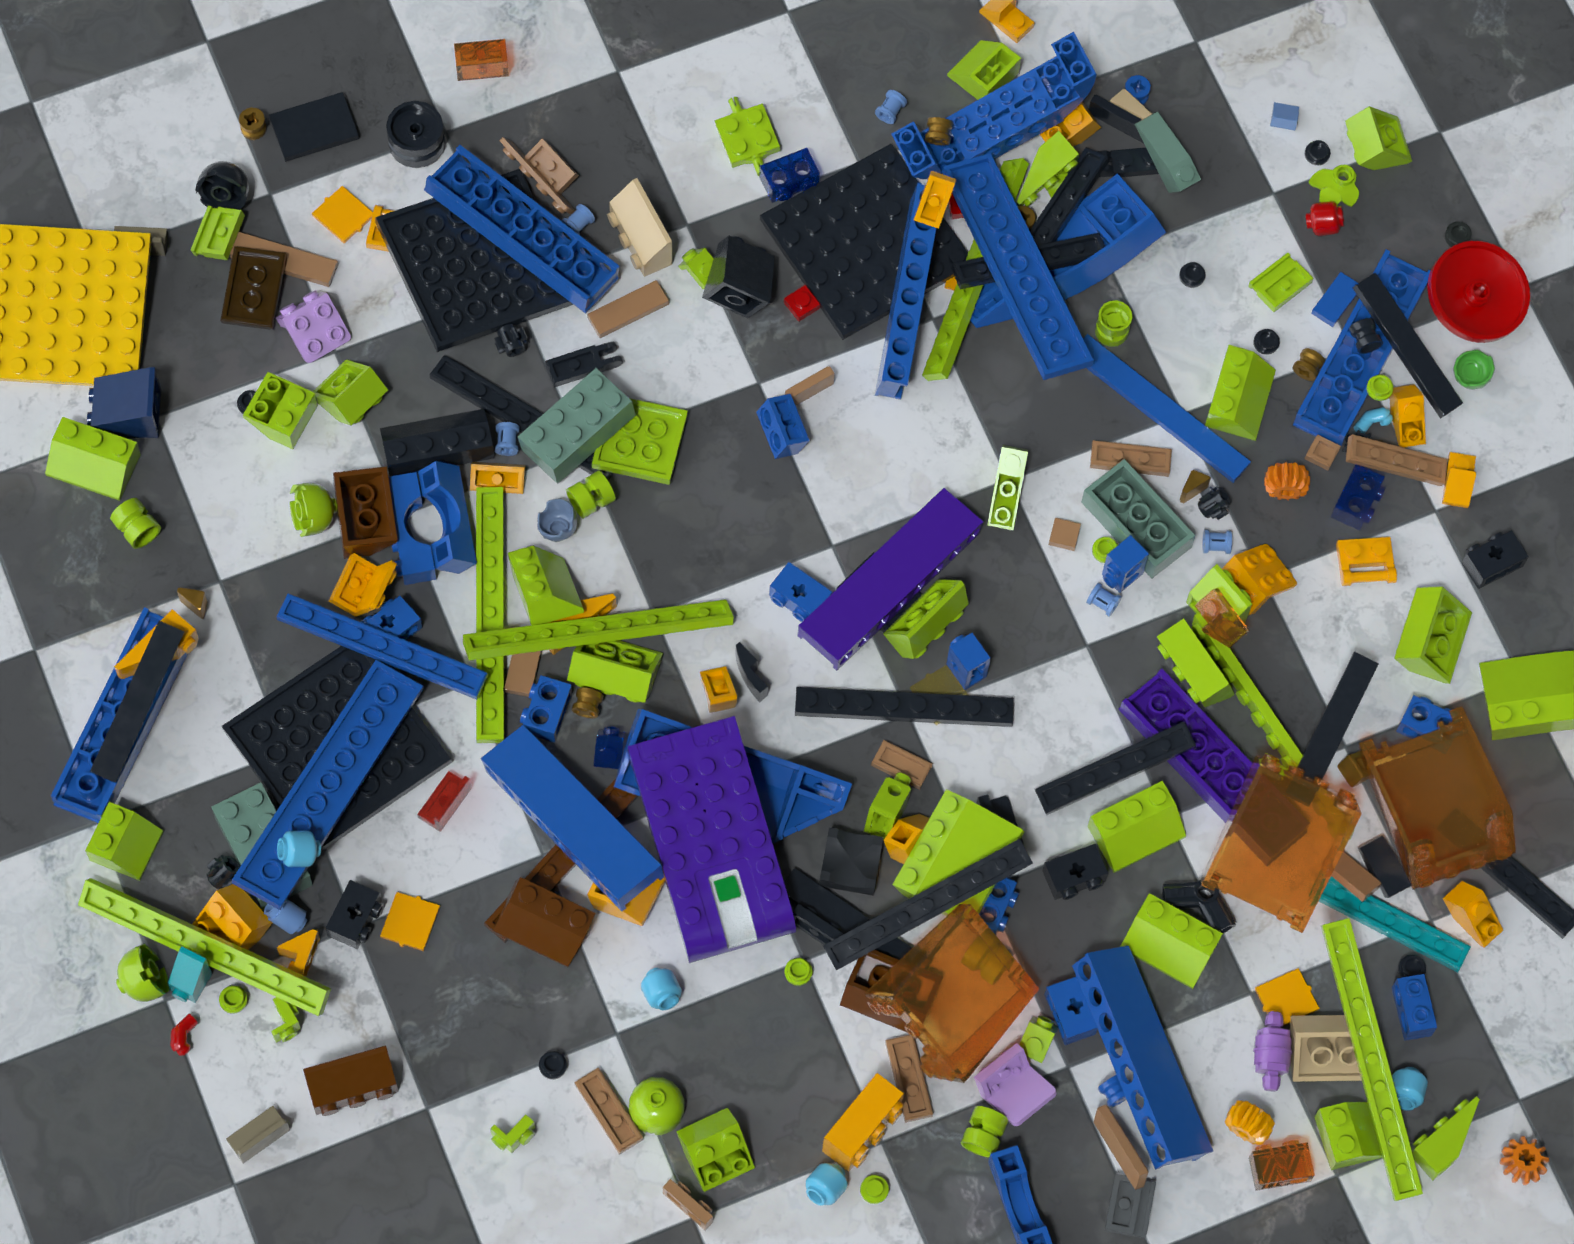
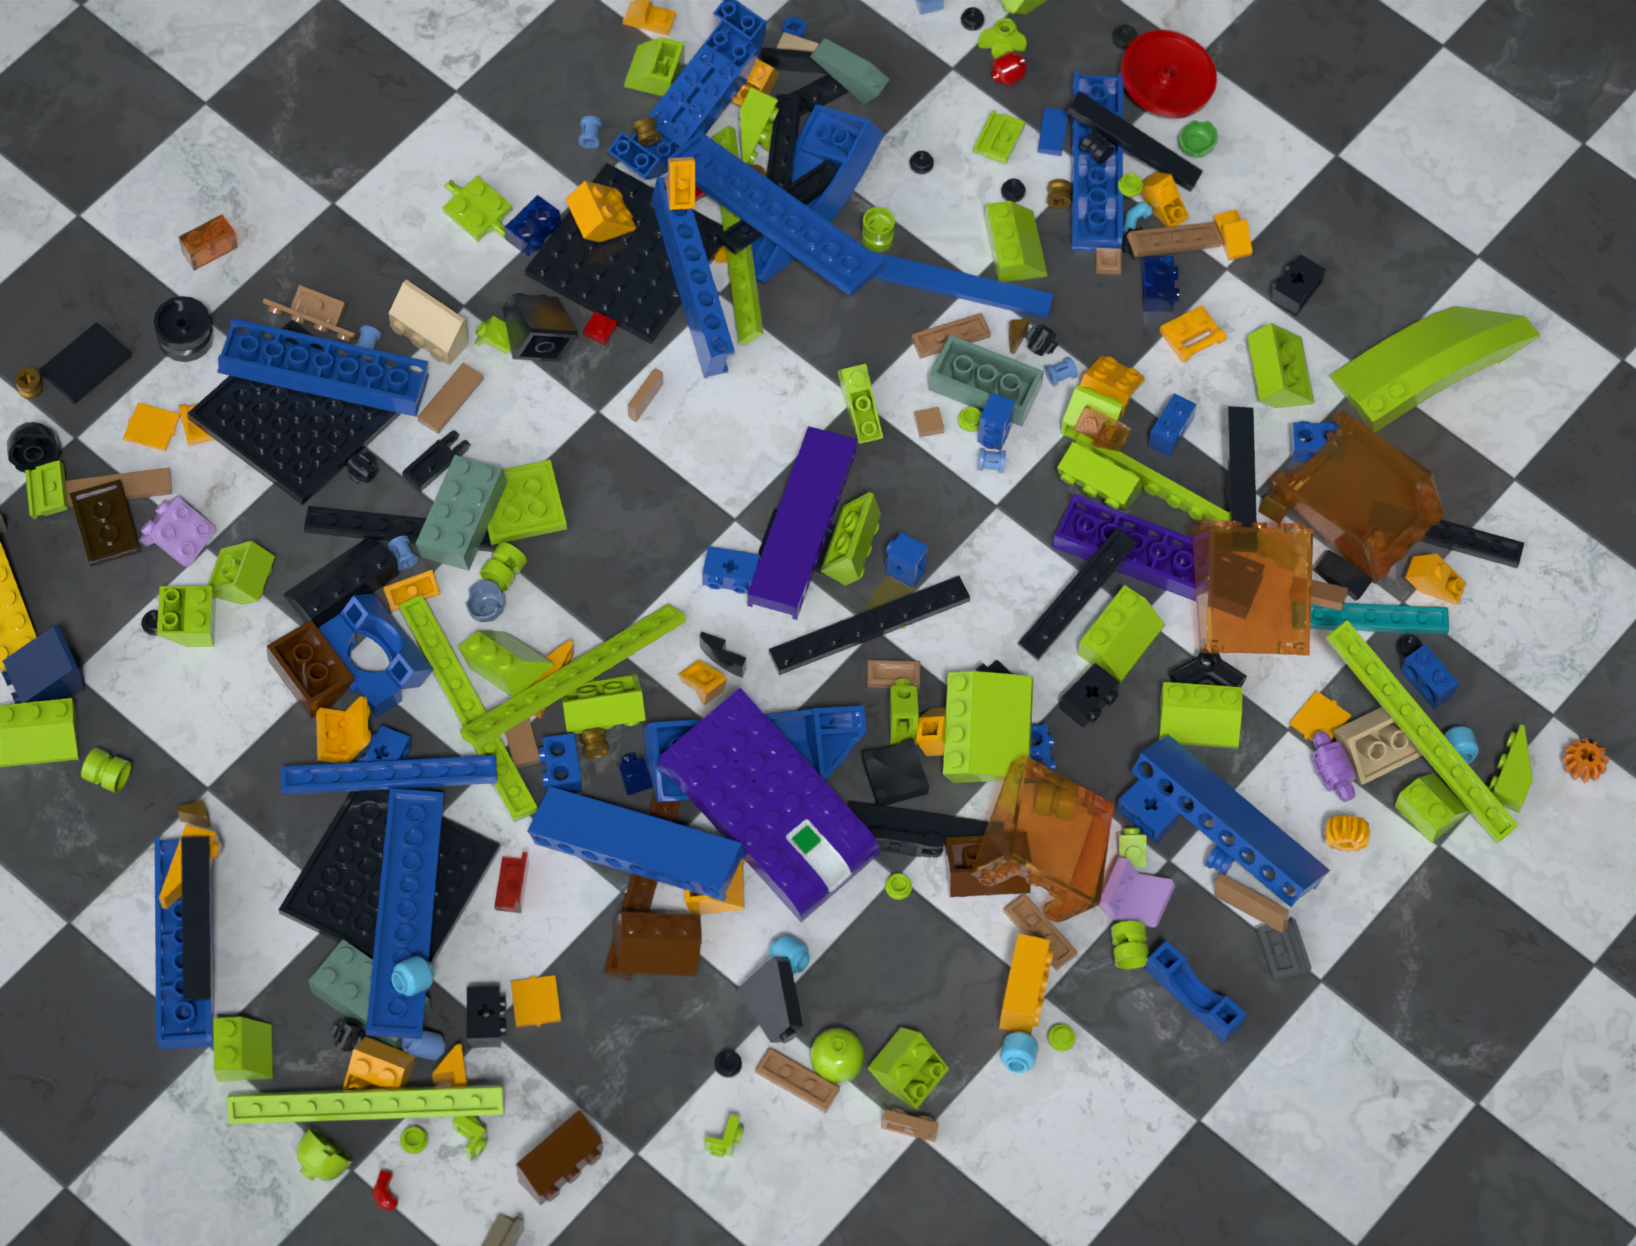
camera: 25 degrees left, 5 degrees down
teal slope [168,946,212,1003] -> none
lime cylinder [290,483,337,537] -> none
blue brick [756,394,810,459] -> none
black plate [823,839,1033,971] -> none
clear orange brick [1248,1140,1315,1191] -> none
orange gear [1264,461,1310,500] -> none
none -> light orange slope [565,181,636,242]
none -> black slope [736,956,803,1044]
none -> blue brick [1148,393,1197,458]

